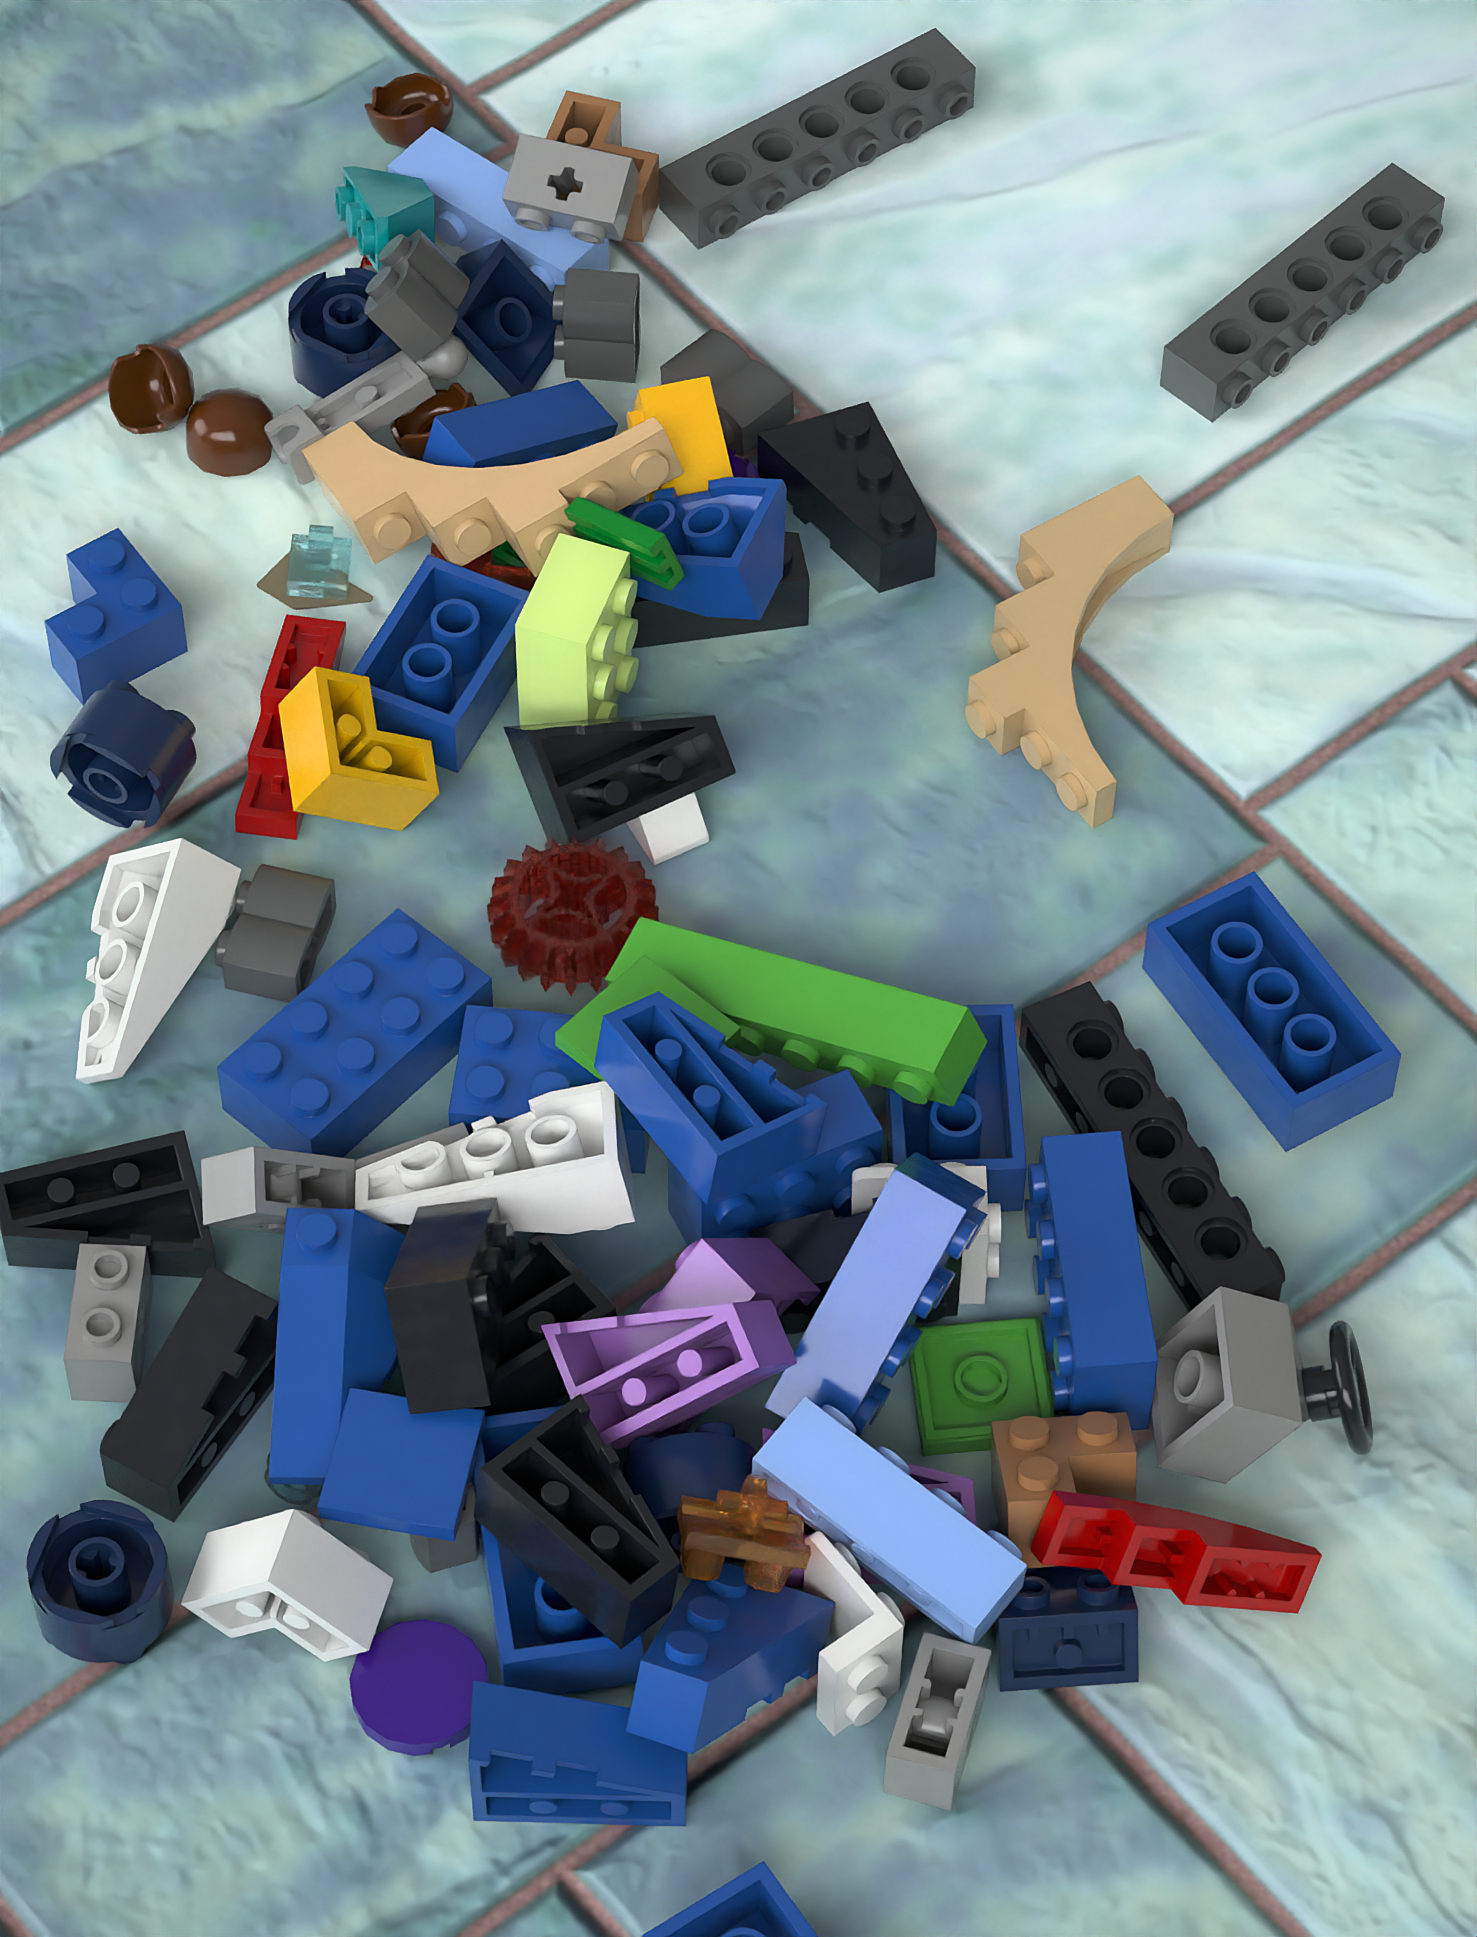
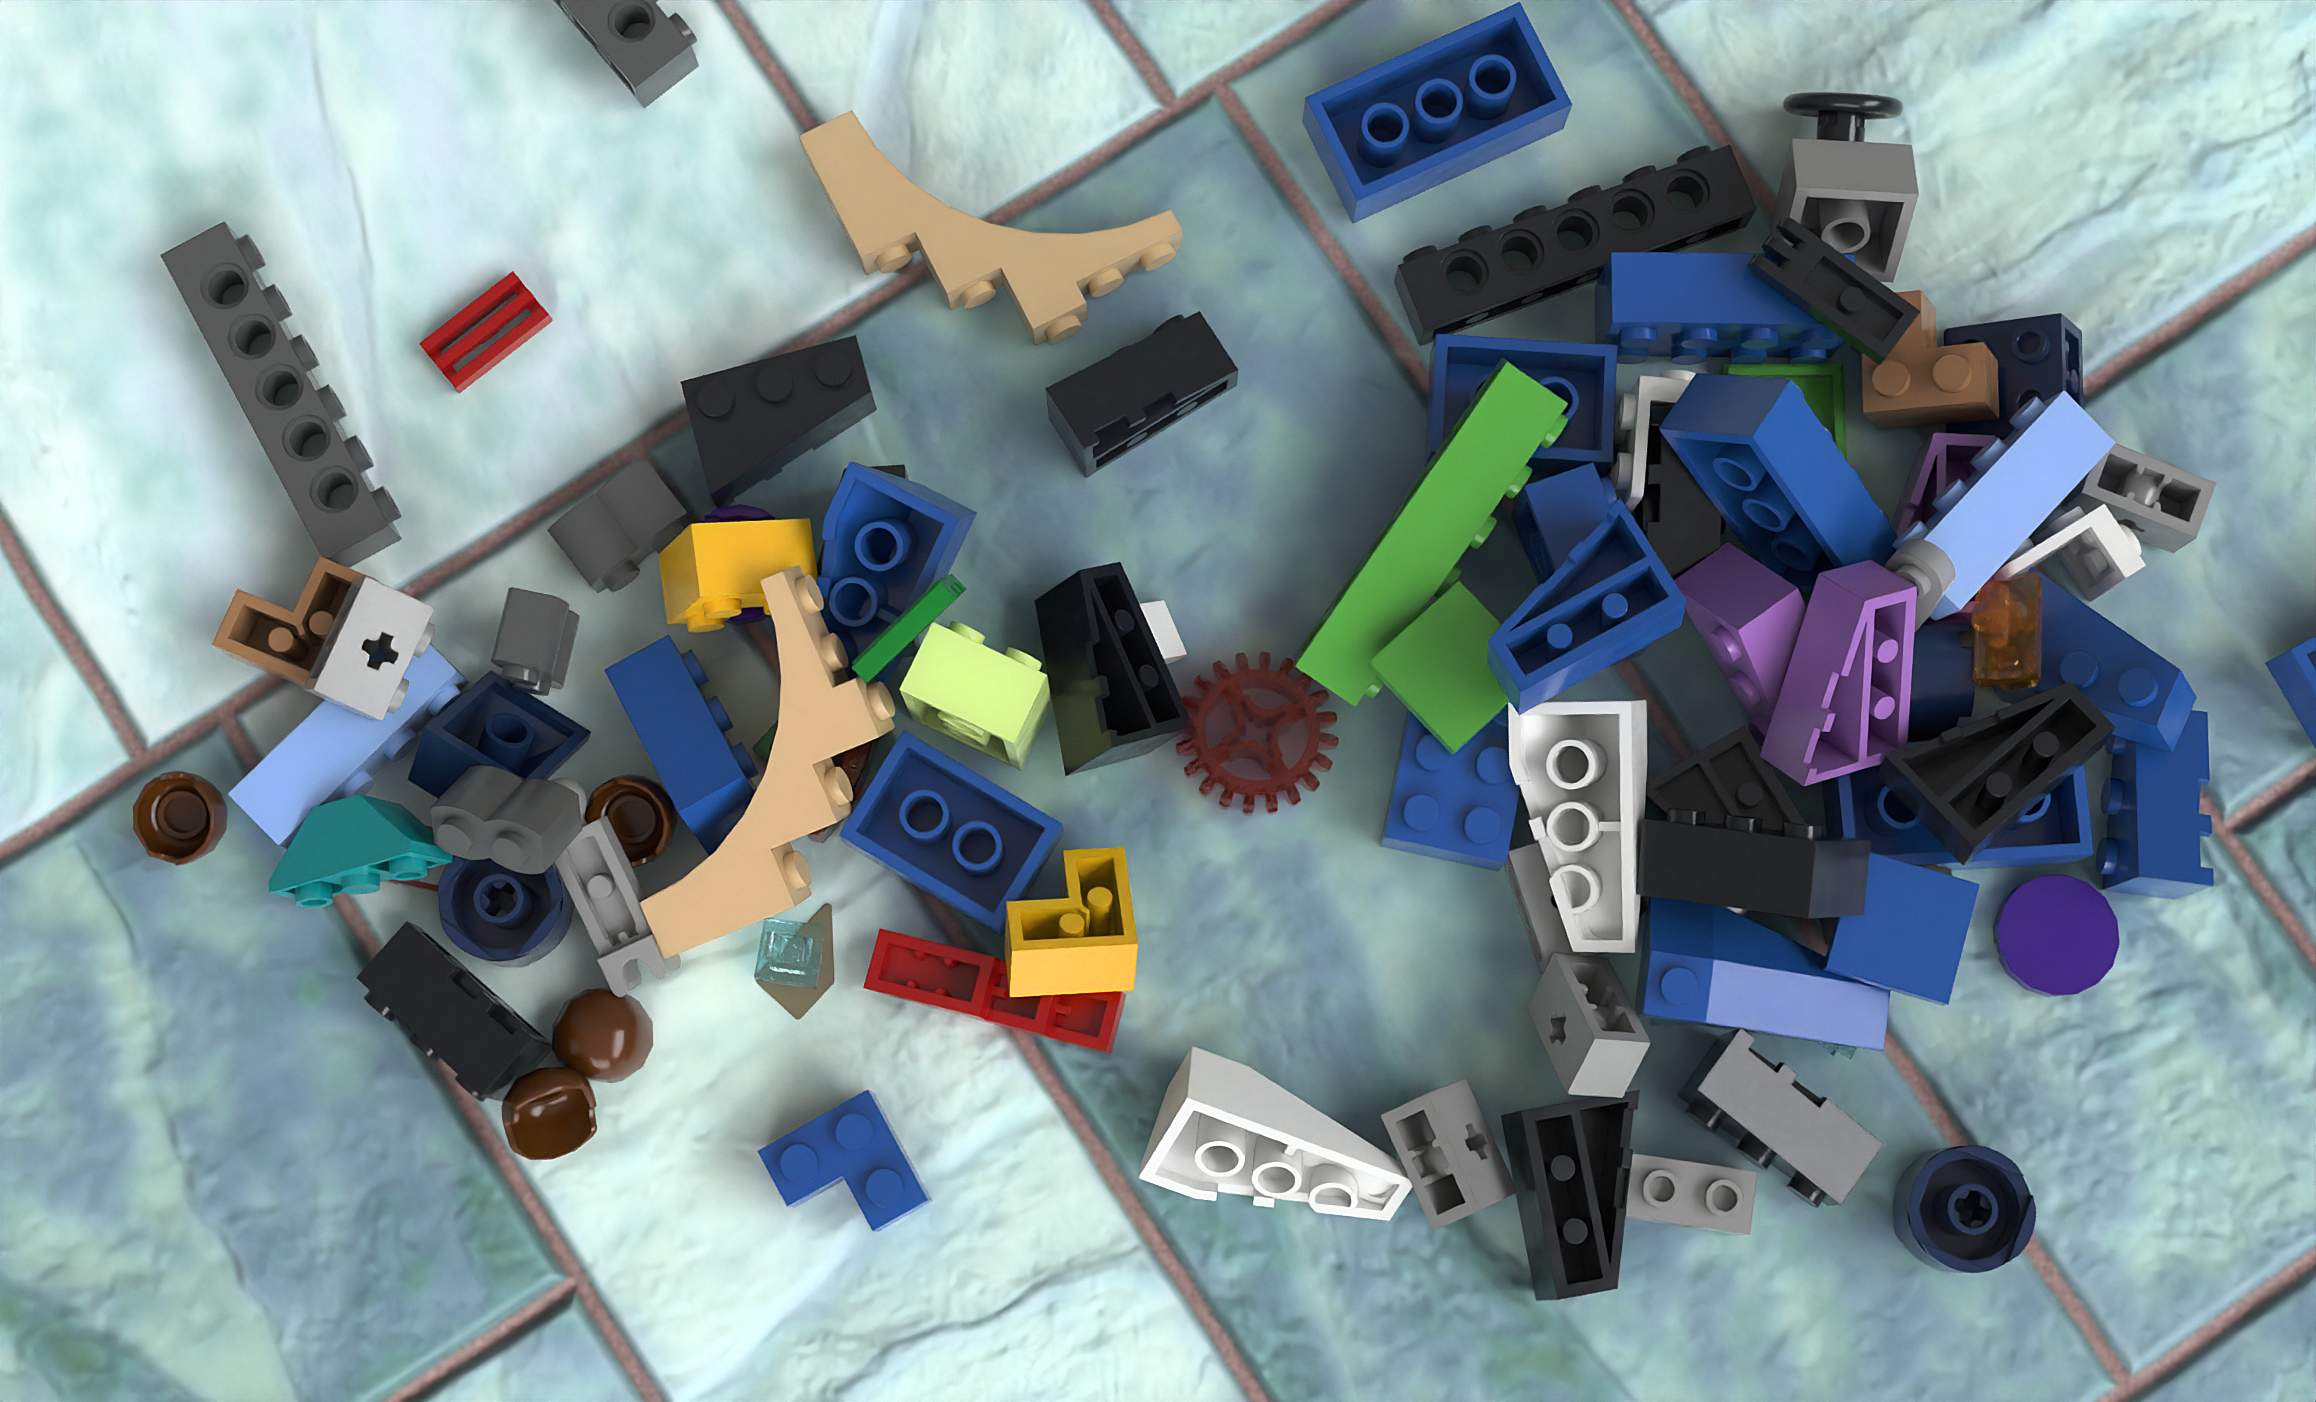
camera: 85 degrees left, 25 degrees up
dark blue brick [50,679,197,828] -> none
white brick [181,1509,394,1662] -> none
dark grey brick [215,864,337,1003] -> none
blue brick [217,908,493,1158] -> none
red slope [1030,1490,1322,1614] -> none
none -> black wedge [356,921,552,1102]
none -> red tile [419,271,553,393]
none -> black wedge [1045,311,1238,478]
none -> light grey brick [1381,1078,1518,1231]
none -> black hinge [1747,216,1921,365]
none -> light grey plate [1884,538,1956,632]

